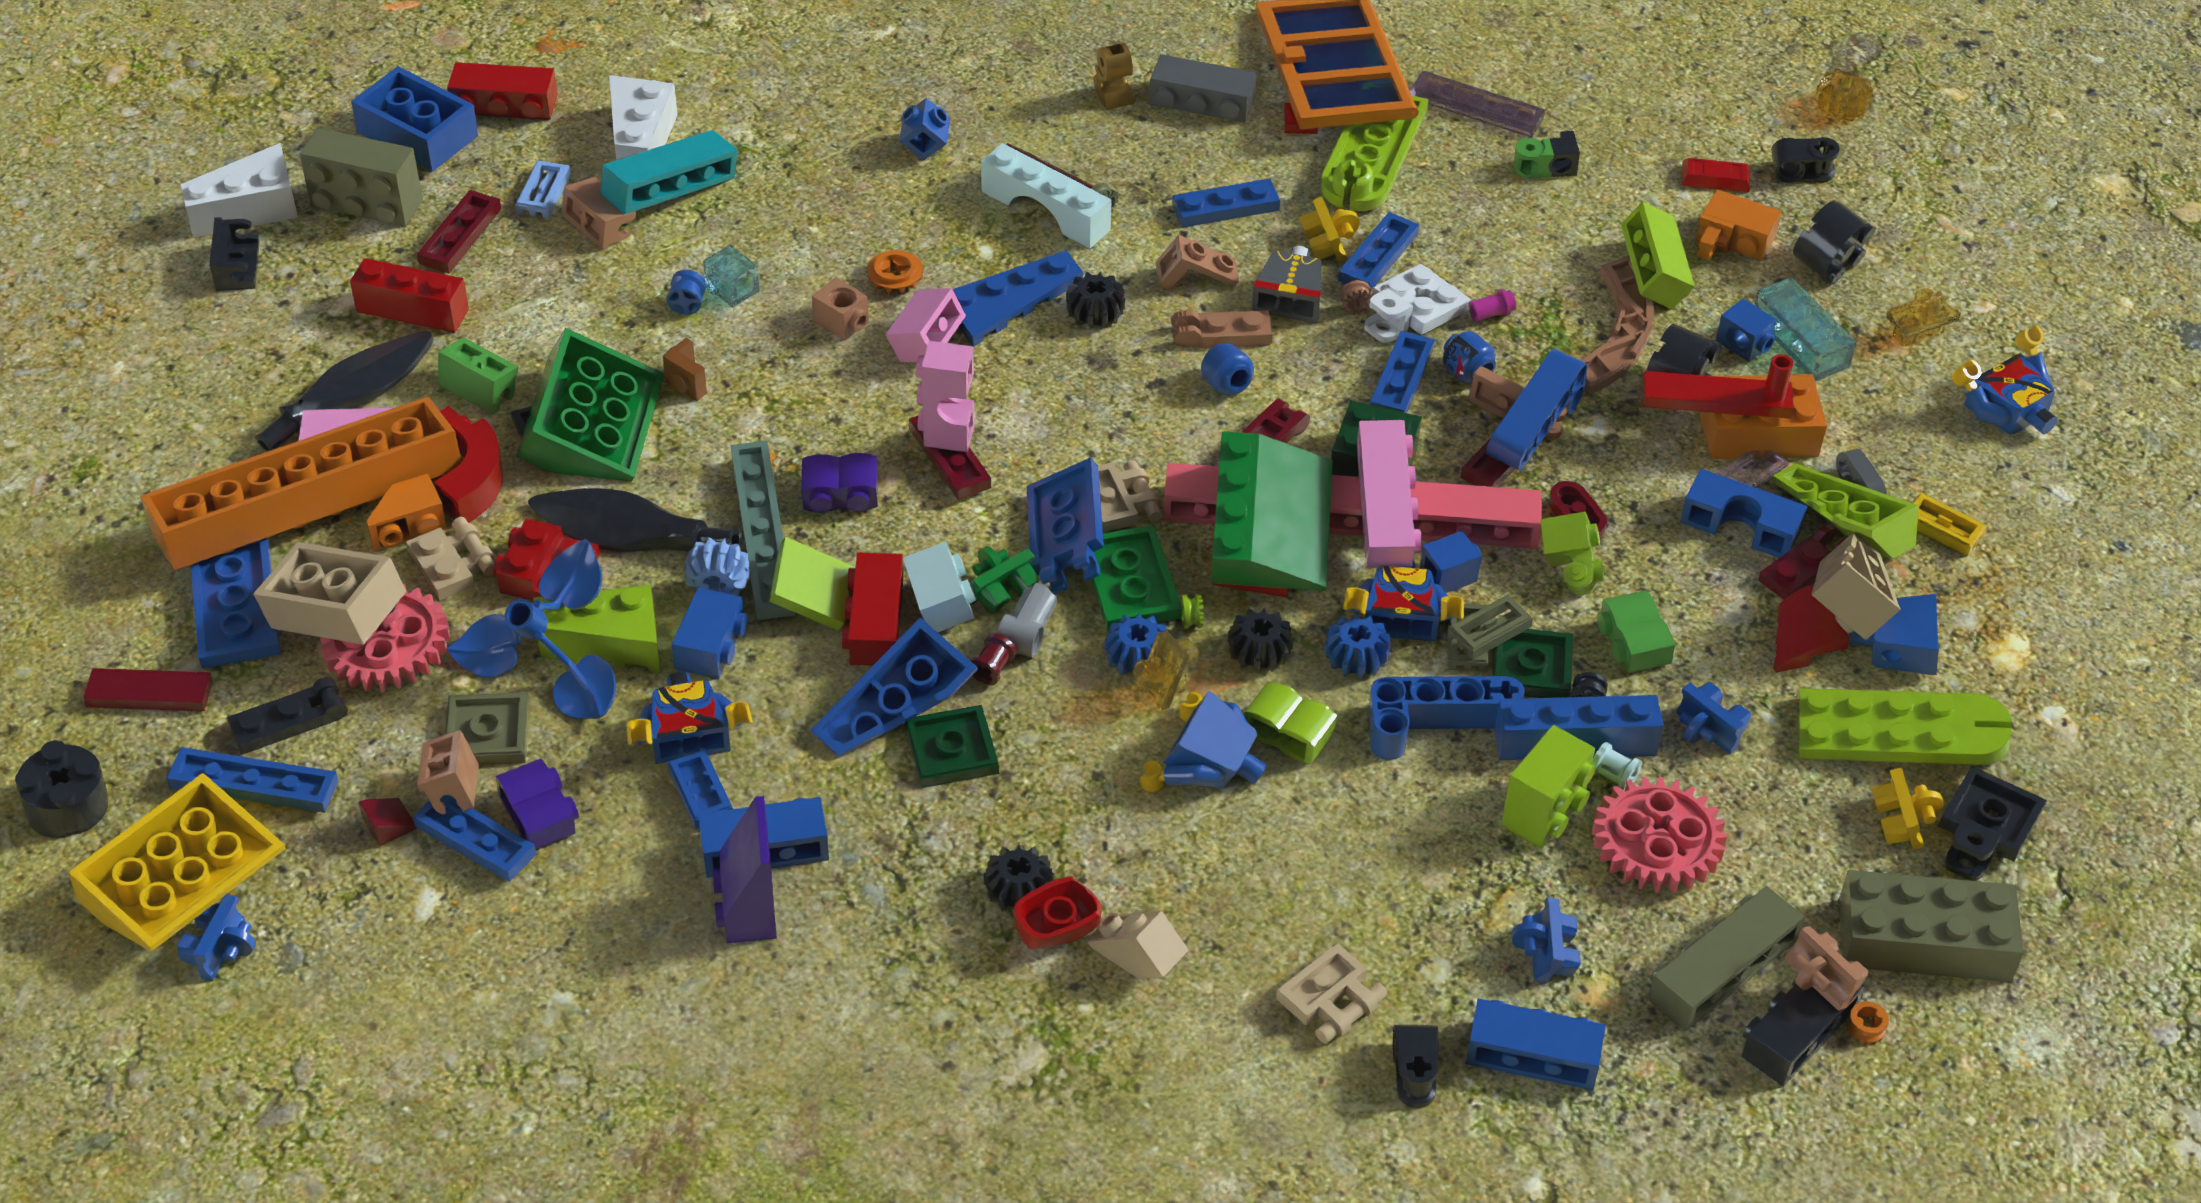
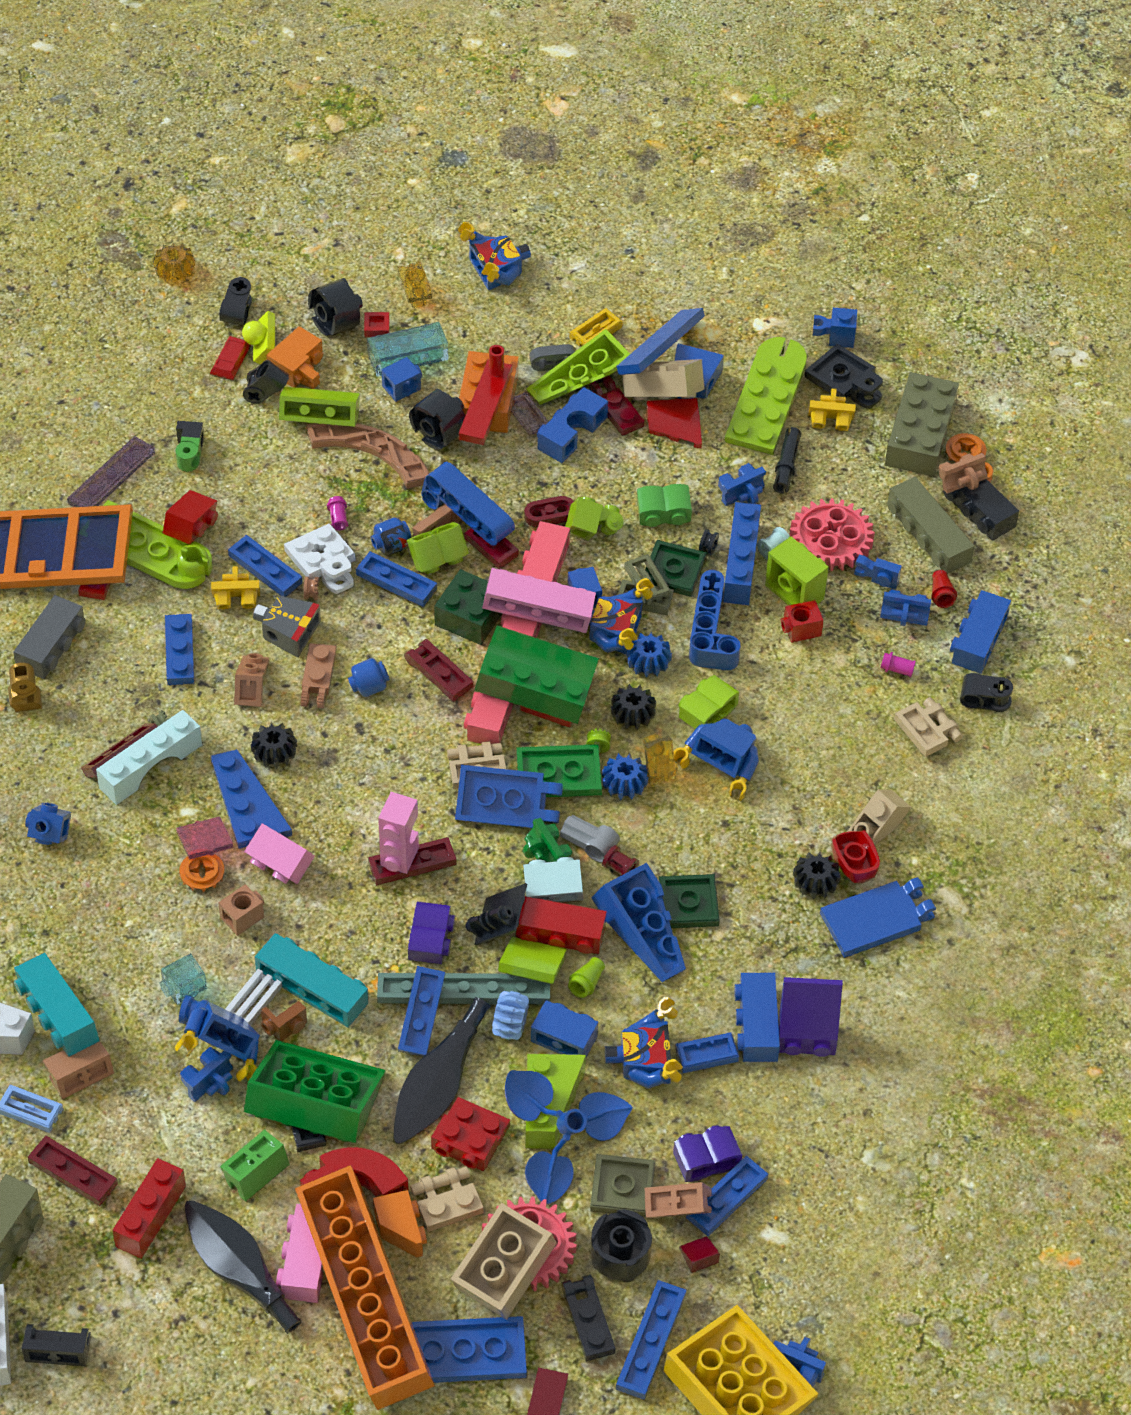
camera: 80 degrees left, 5 degrees up
none -> red brick [162,490,218,544]
none -> blue torso [175,1002,260,1084]
none -> clear pink piece [176,816,234,860]
none -> blue hips [180,1047,233,1102]
none -> white tile [225,969,282,1026]
none -> neon yellow tile [242,311,275,365]
none -> black piece [243,360,289,404]
none -> teal brick [255,933,369,1028]
none -> red tile [364,312,390,342]
none -> blue plate [398,966,445,1057]
none -> lime brick [407,522,469,574]
none -> black hinge [465,883,528,946]
none -> lime cone [568,957,605,998]
none -> black brick [591,1209,652,1282]
none -> tile [617,308,705,375]
none -> black pin [773,427,802,494]
none -> red brick [781,600,824,643]
none -> blue brick [812,307,857,348]
none -> blue tile [820,877,936,958]
none -> blue plate [854,554,902,590]
none -> dark pink pin [880,652,916,677]
none -> red cone [931,570,957,608]
none -> orange gear [945,433,987,463]

